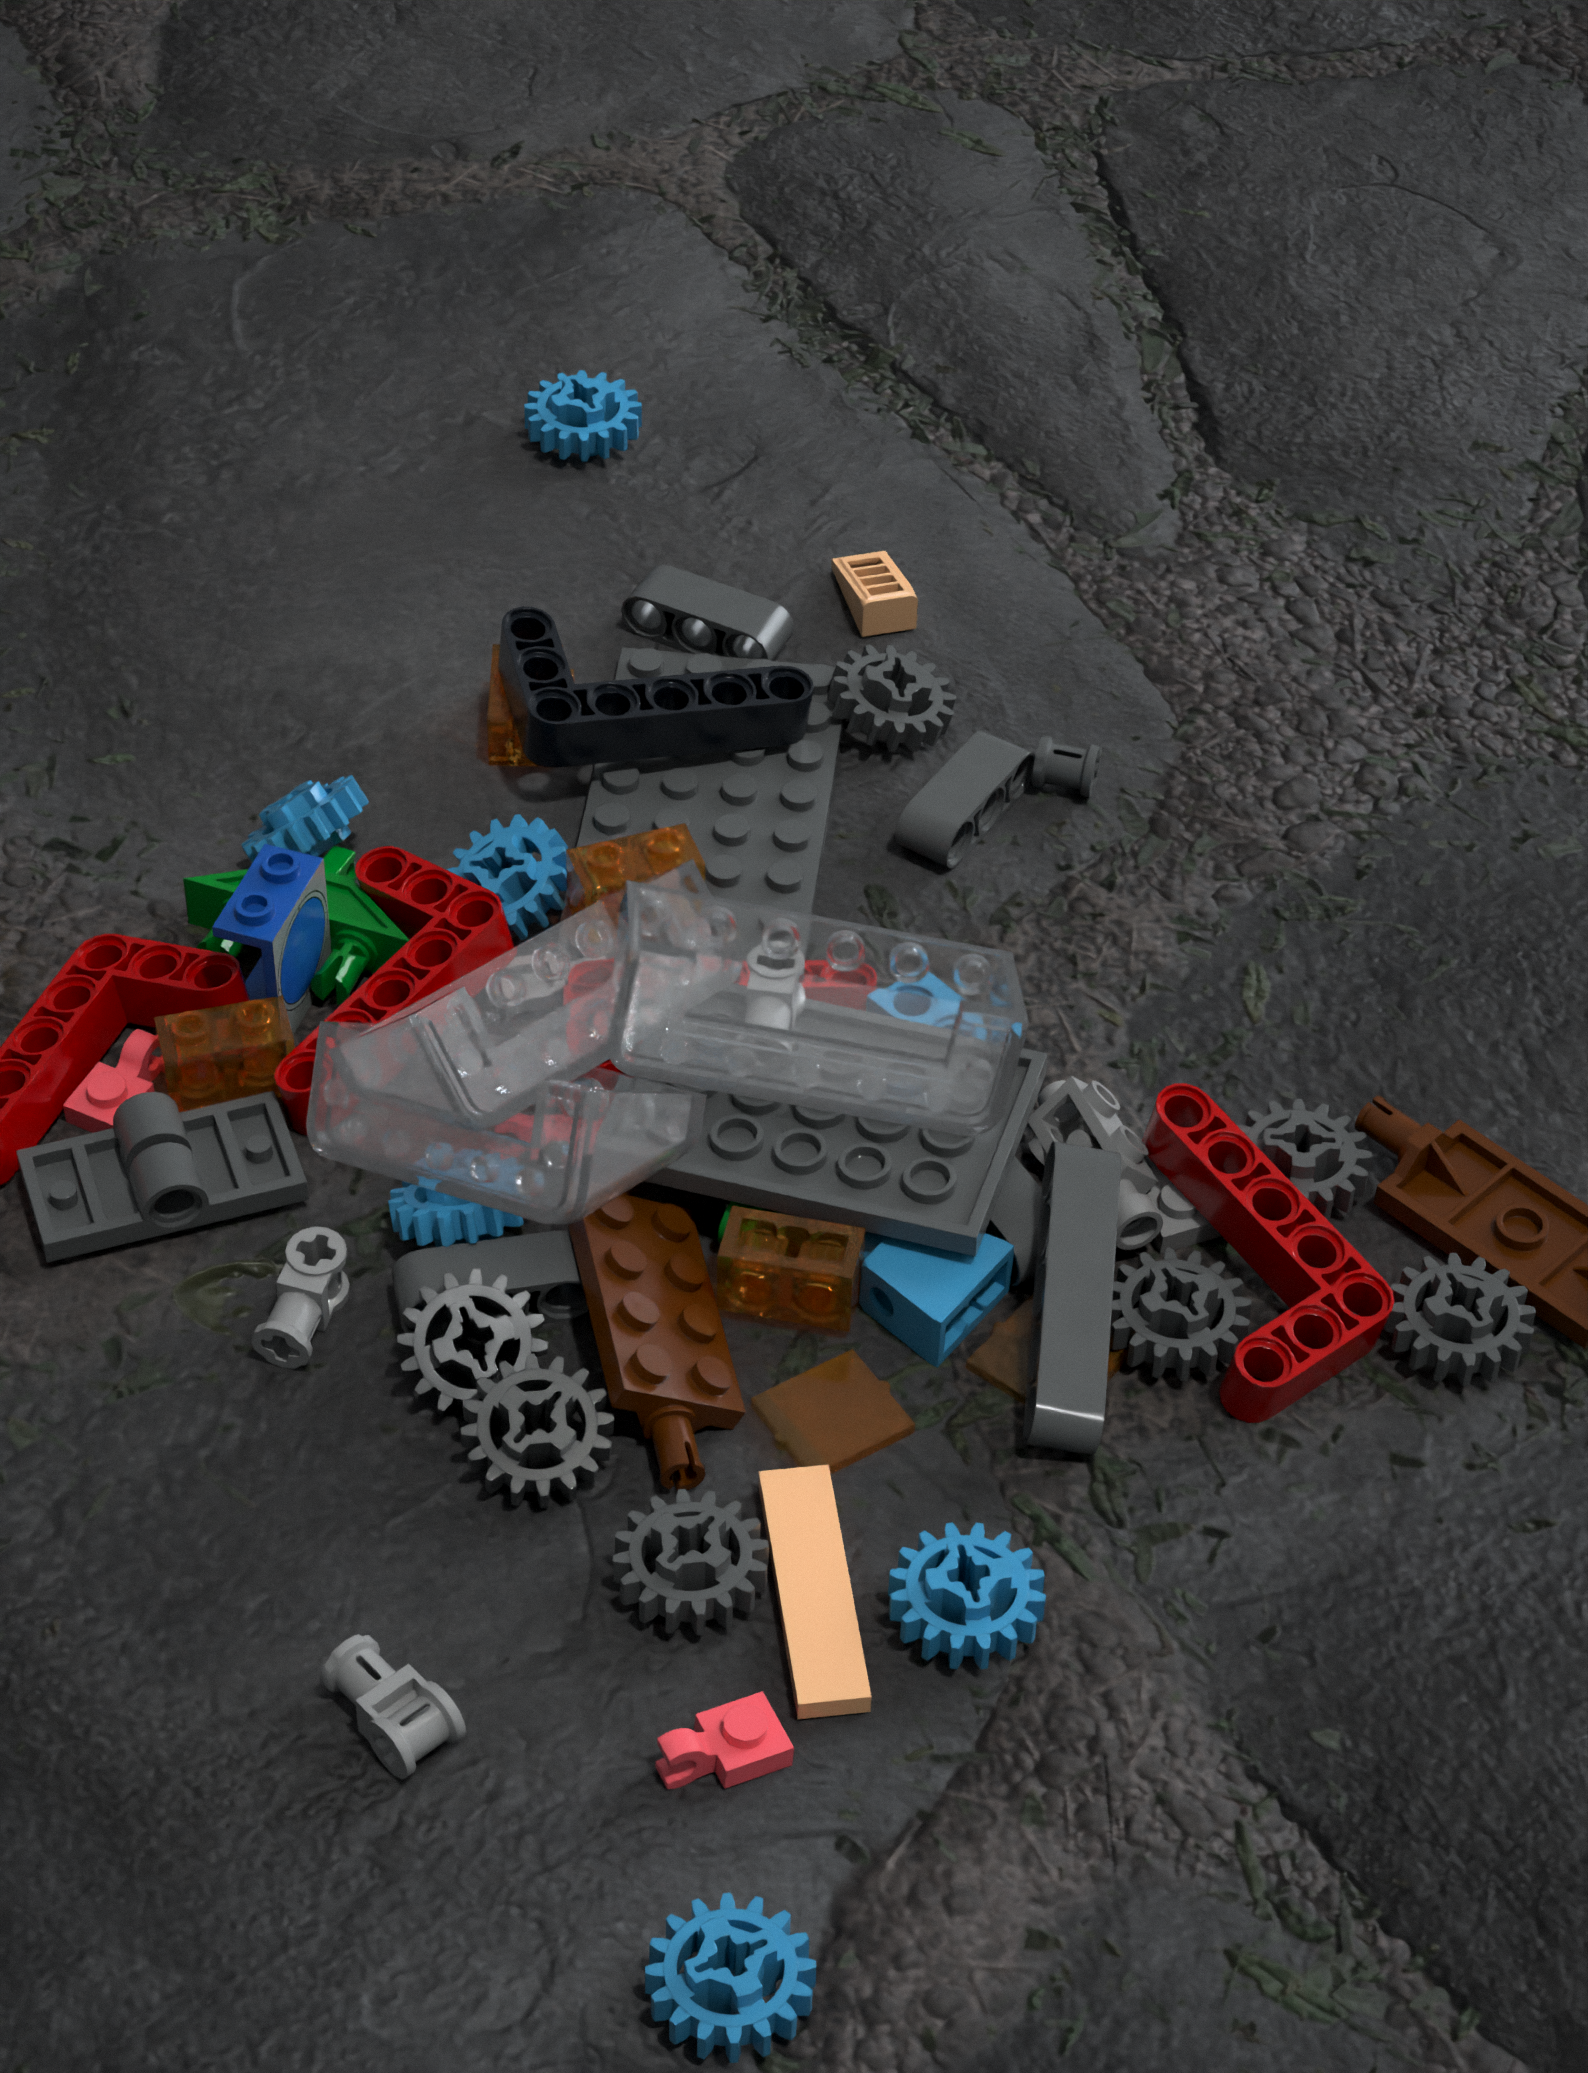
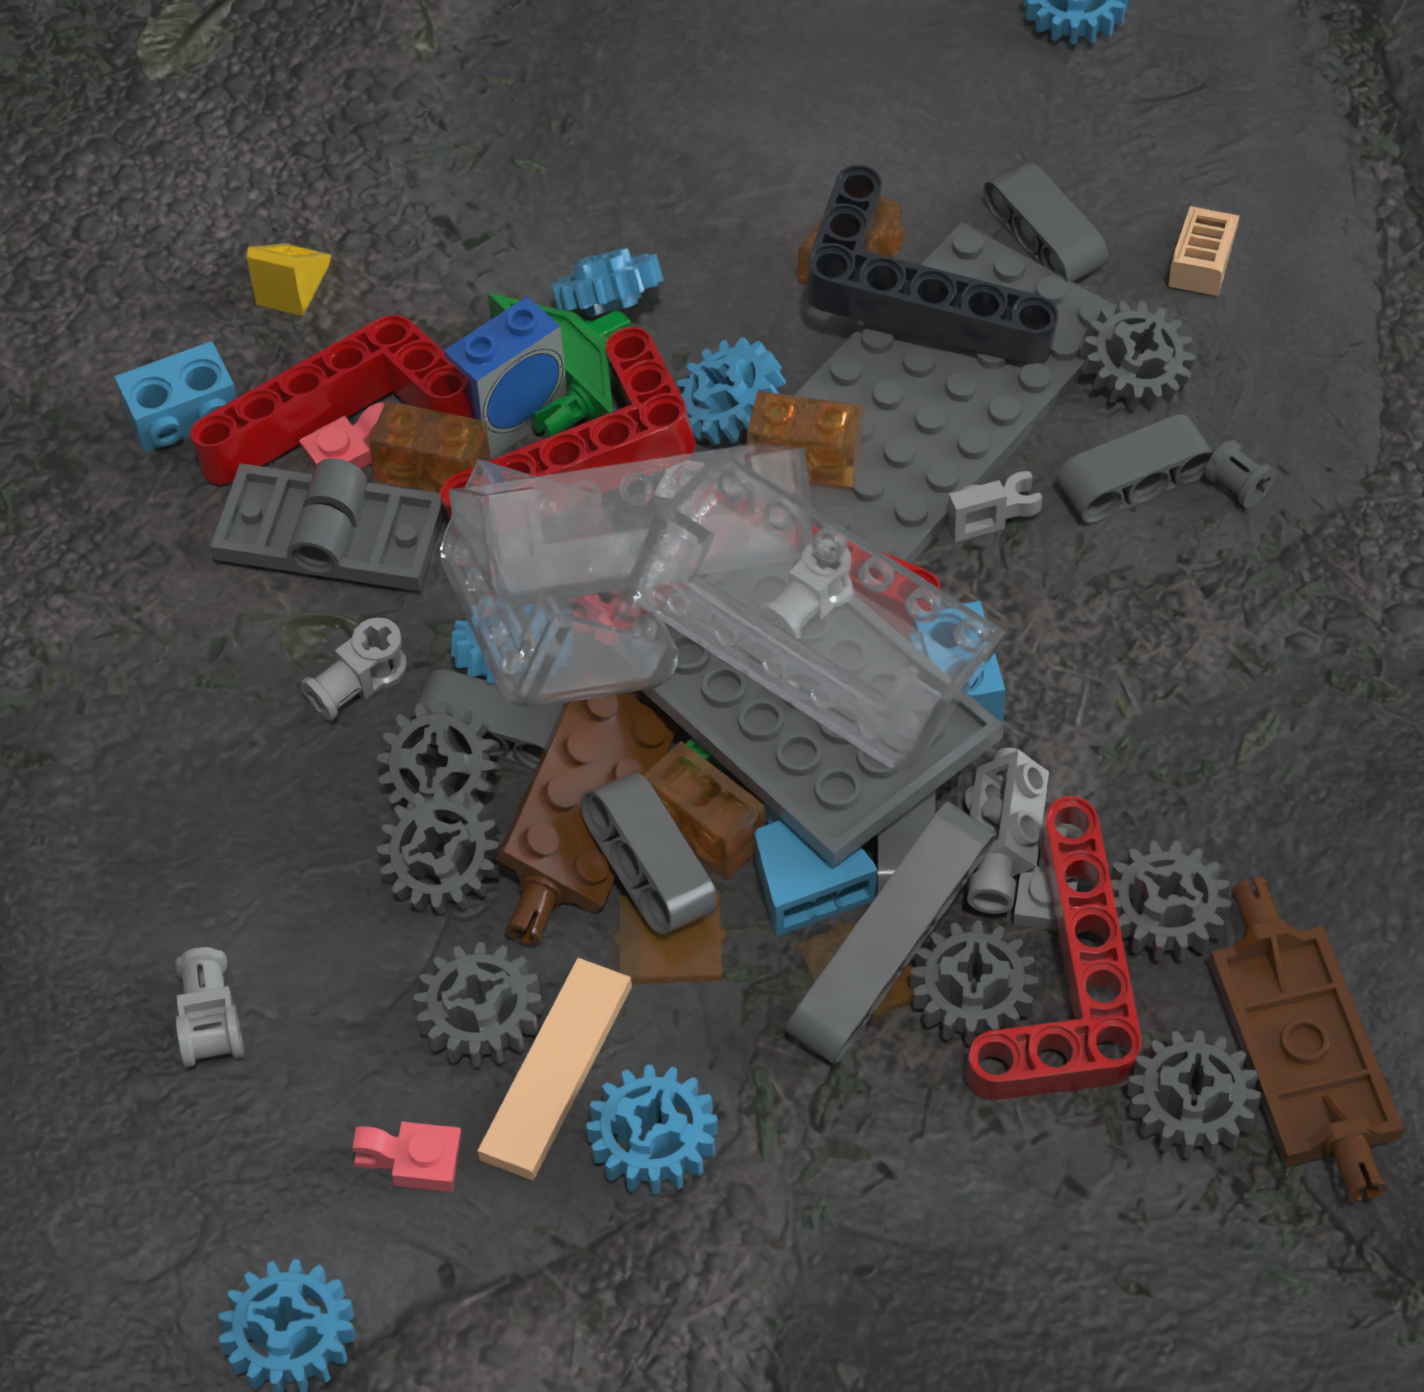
camera: 35 degrees right, 10 degrees up
none -> dark grey beam [581,773,717,934]
none -> light grey plate [947,471,1042,542]

